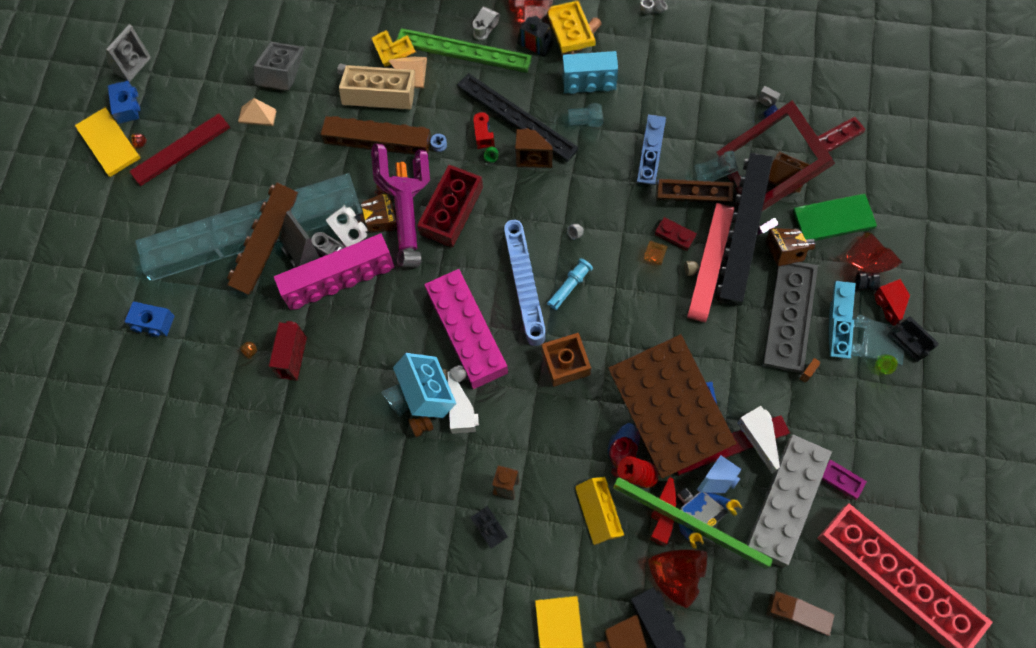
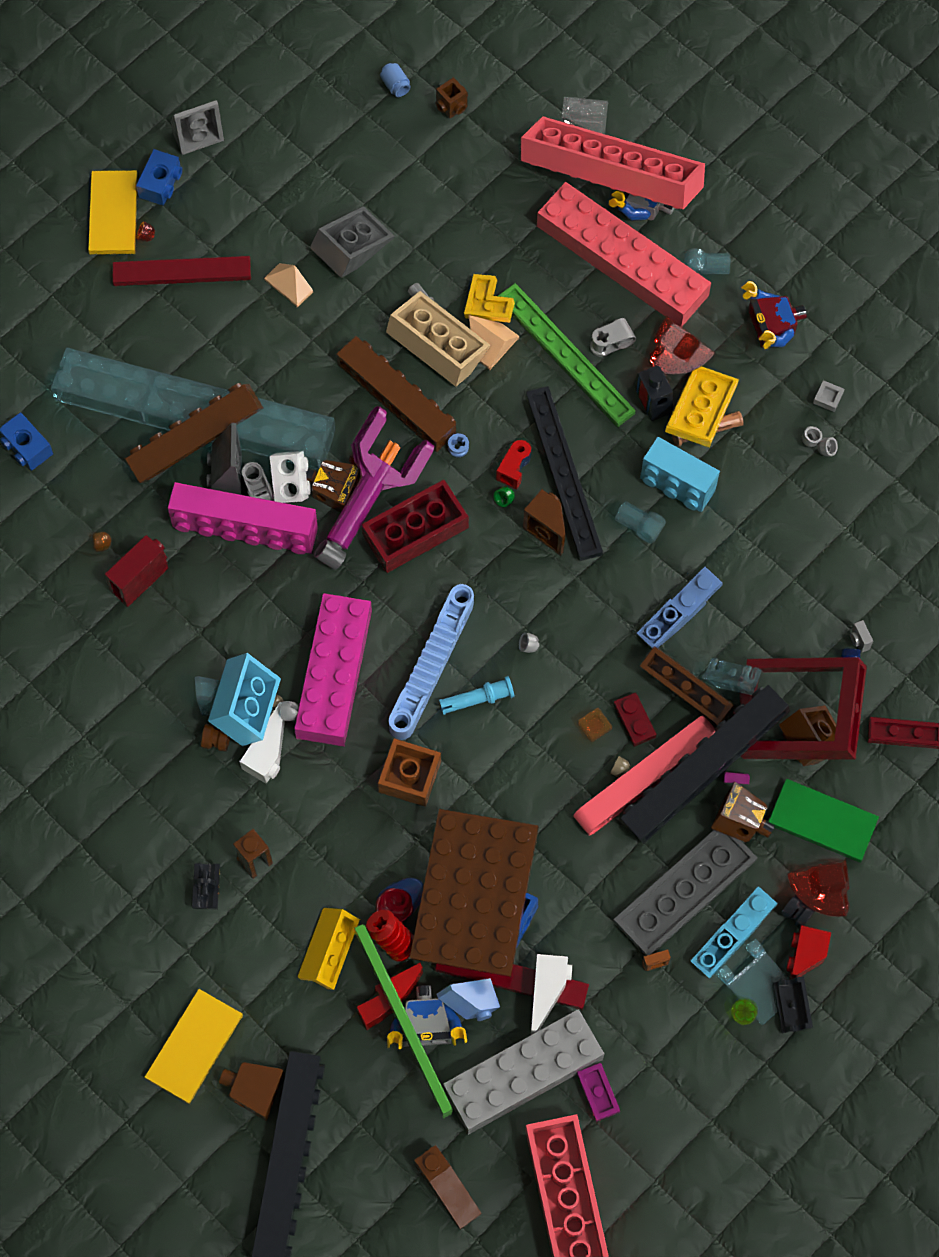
camera: 30 degrees right, 0 degrees up
clear red brick [648,550,707,608] -> none

